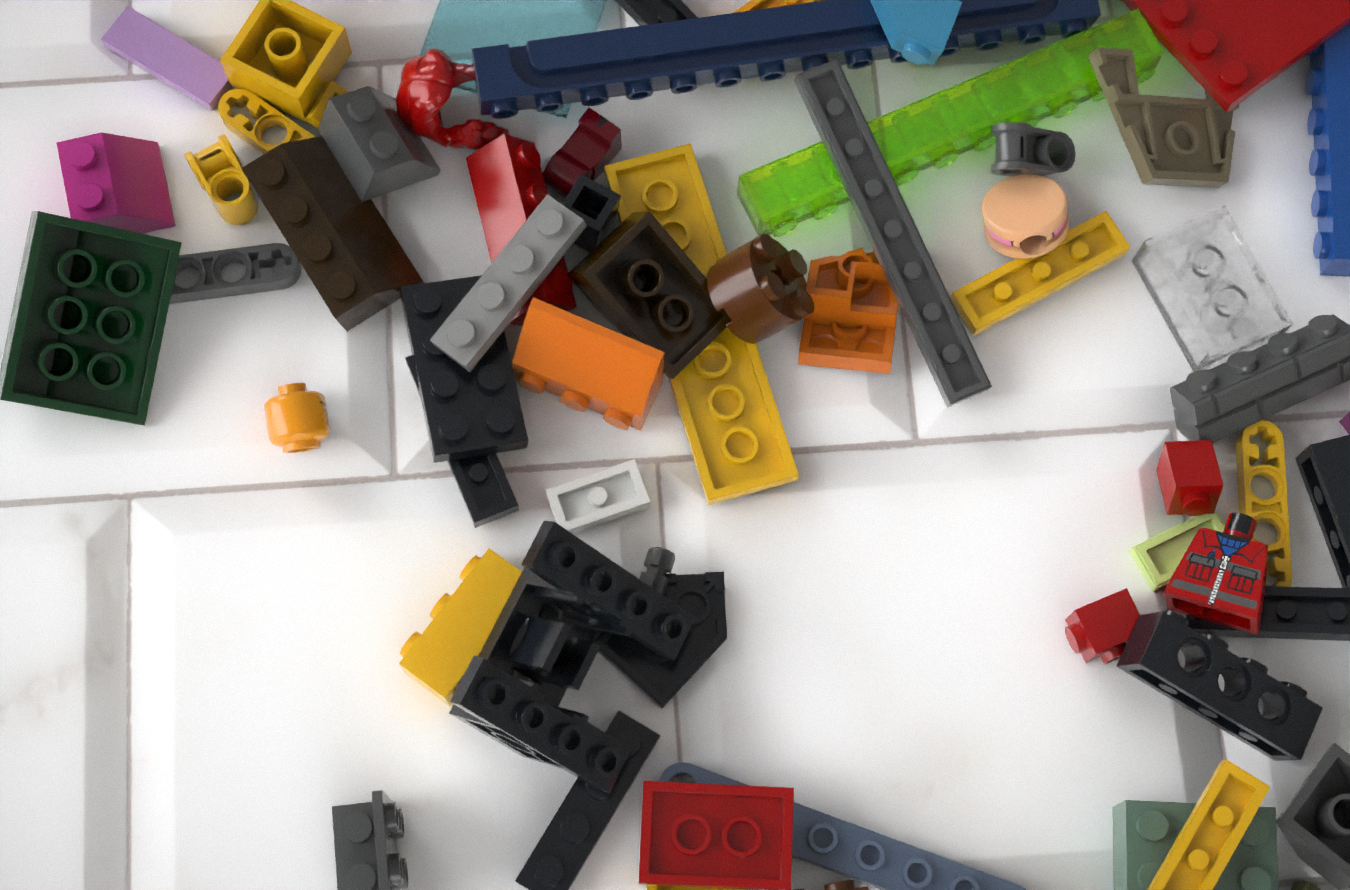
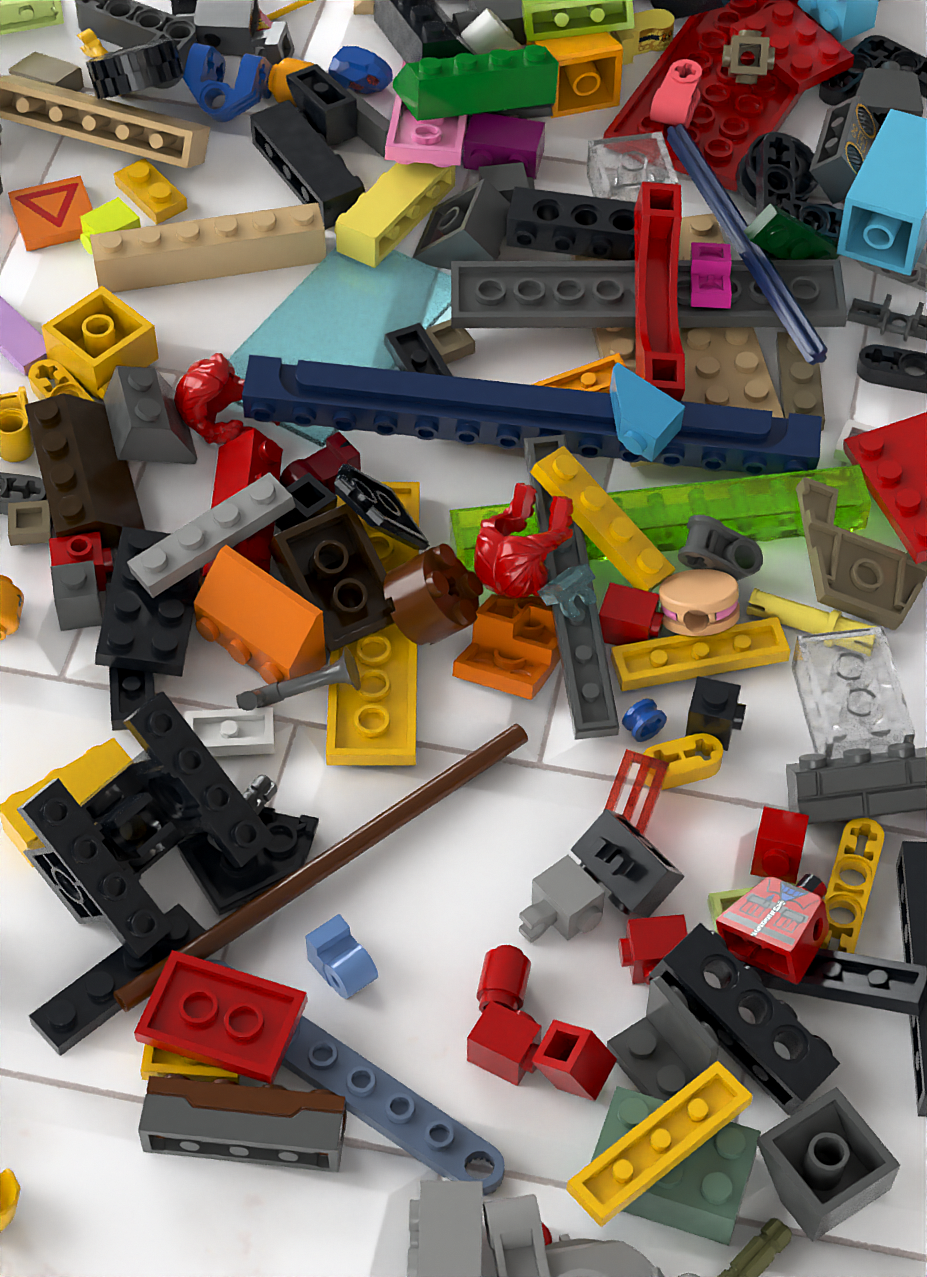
camera: 20 degrees right, 20 degrees down
none -> dark tan plate [8,500,52,546]
none -> red brick [49,532,114,592]
none -> dark grey brick [50,561,103,631]
none -> reddish brown piece [113,723,528,1012]
none -> dark grey piece [236,646,361,711]
none -> medium blue leg [305,914,378,999]
none -> black tile [334,463,430,550]
none -> red brick [467,1000,542,1086]
none -> red hair [474,482,574,598]
none -> red brick [476,945,531,1013]
none -> light grey brick [519,855,605,943]
none -> yellow plate [530,446,676,592]
none -> red brick [531,1019,617,1101]
none -> clear light blue tile [537,563,597,618]
none -> black brick [570,809,685,917]
none -> red brick [599,582,665,646]
none -> clear red tile [604,749,669,836]
none -> dark grey bracket [607,975,719,1101]
none -> blue bush [622,698,667,742]
none -> yellow beam [640,733,723,790]
none -> black brick [685,676,746,751]
none -> light yellow pin [746,588,878,653]

